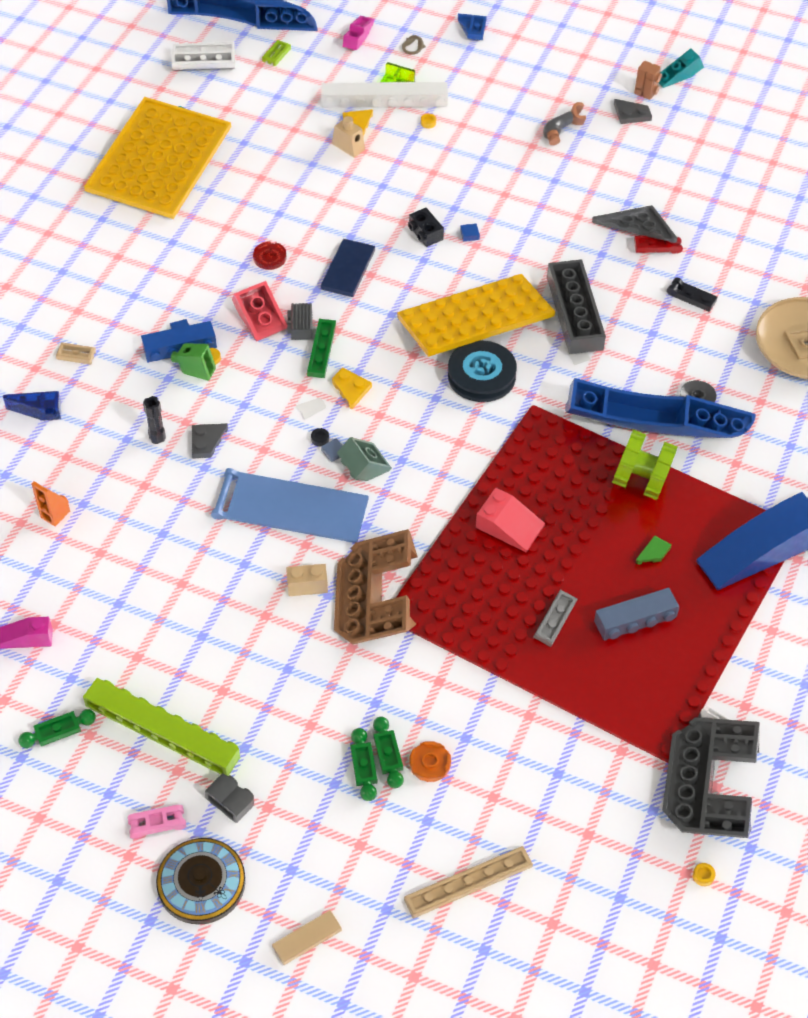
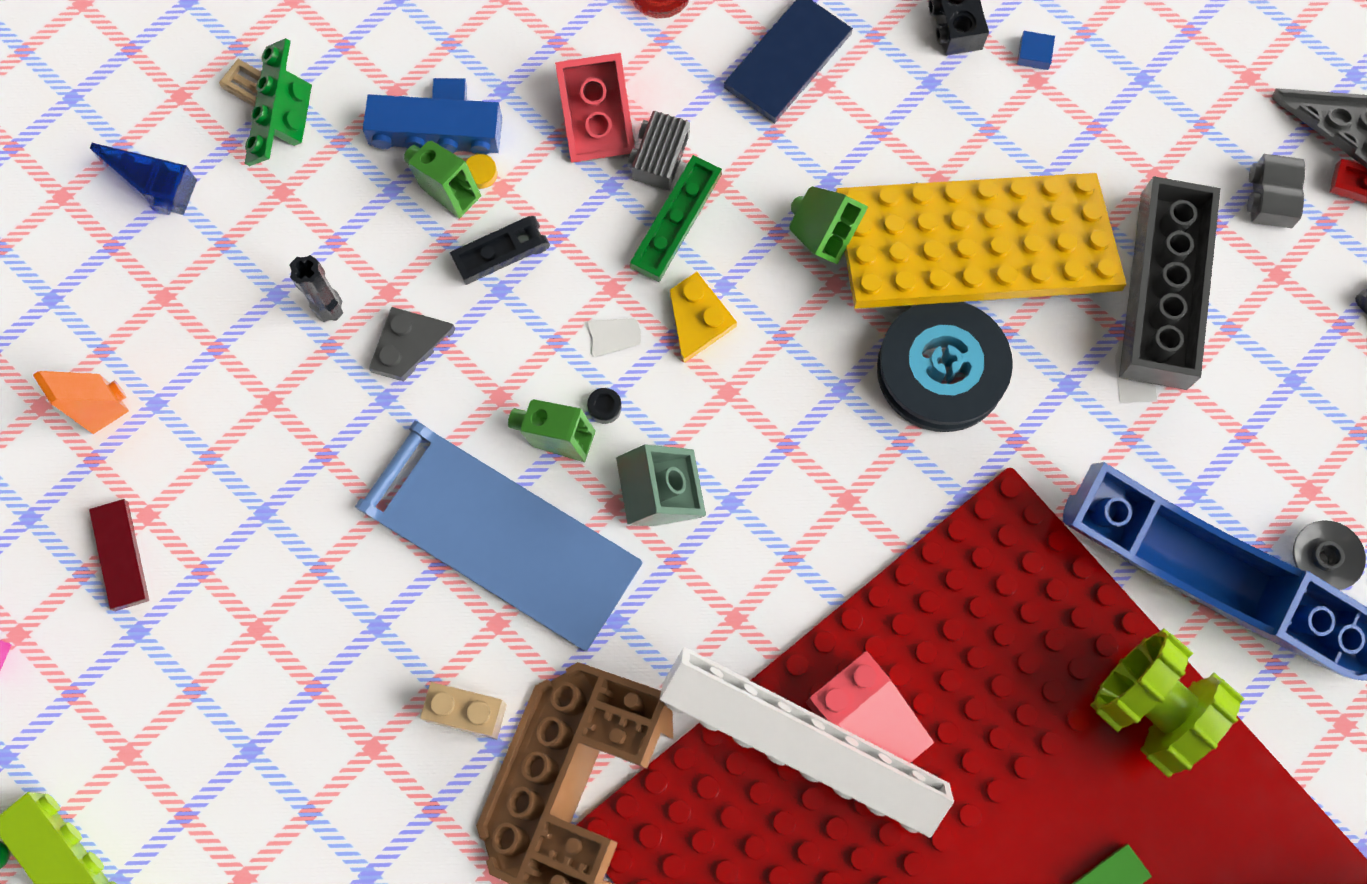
camera: 20 degrees right, 20 degrees up
sand blue tile [321,438,343,463] -> none
none -> dark red tile [89,499,150,612]
none -> green bracket [244,38,312,166]
none -> black plate [450,215,550,285]
none -> bright green torso [508,399,596,463]
none -> white brick [660,647,954,838]
none -> bright green torso [789,186,868,265]
none -> dark grey brick [1247,154,1305,229]

